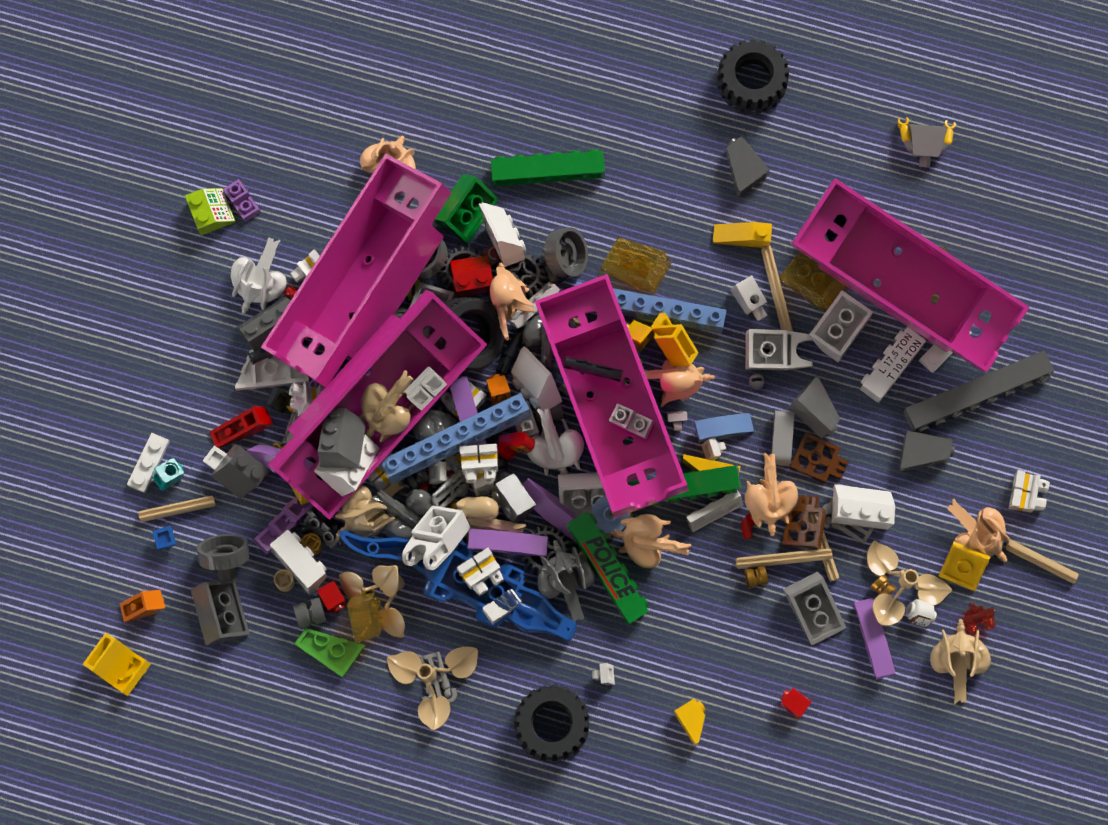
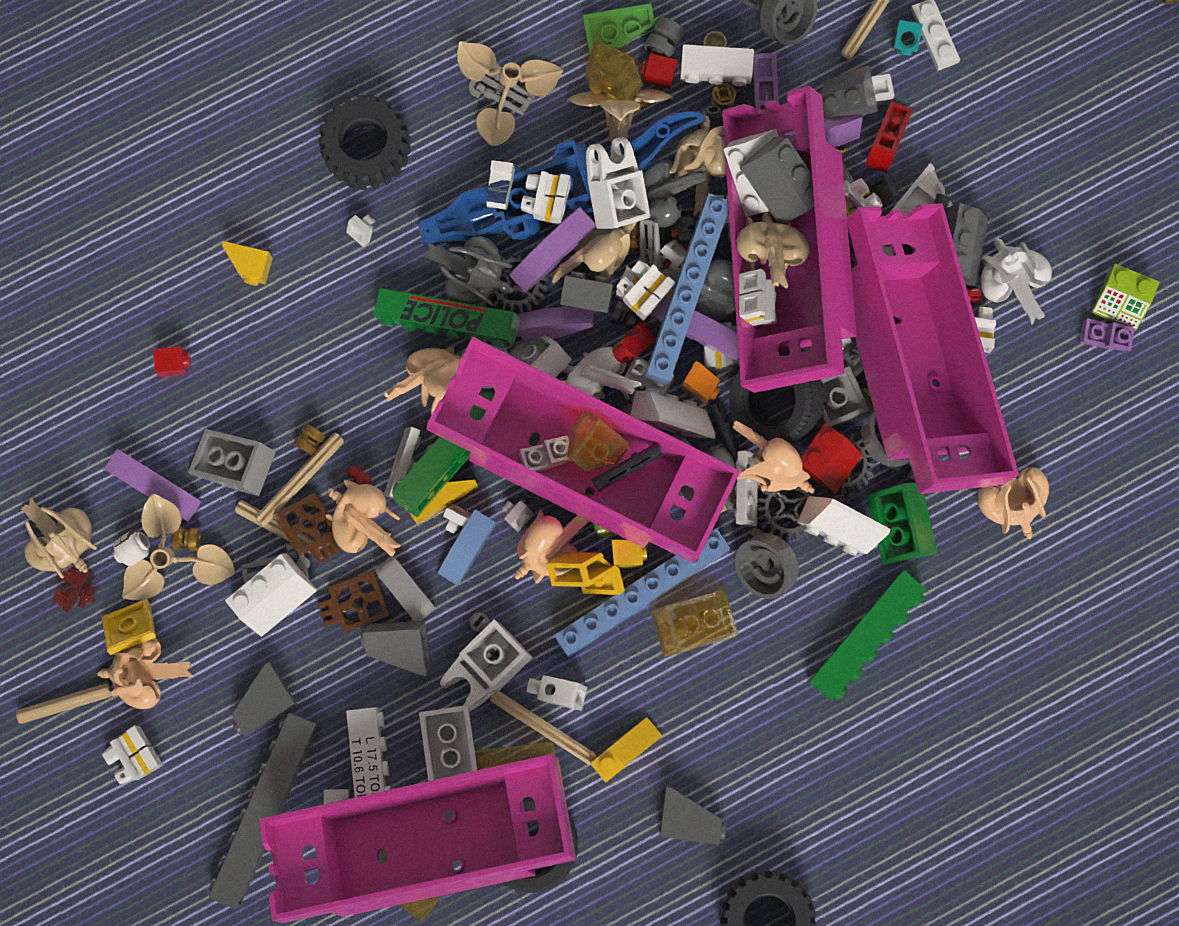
camera: 140 degrees right, 5 degrees up
none -> clear yellow slope [567,410,631,471]

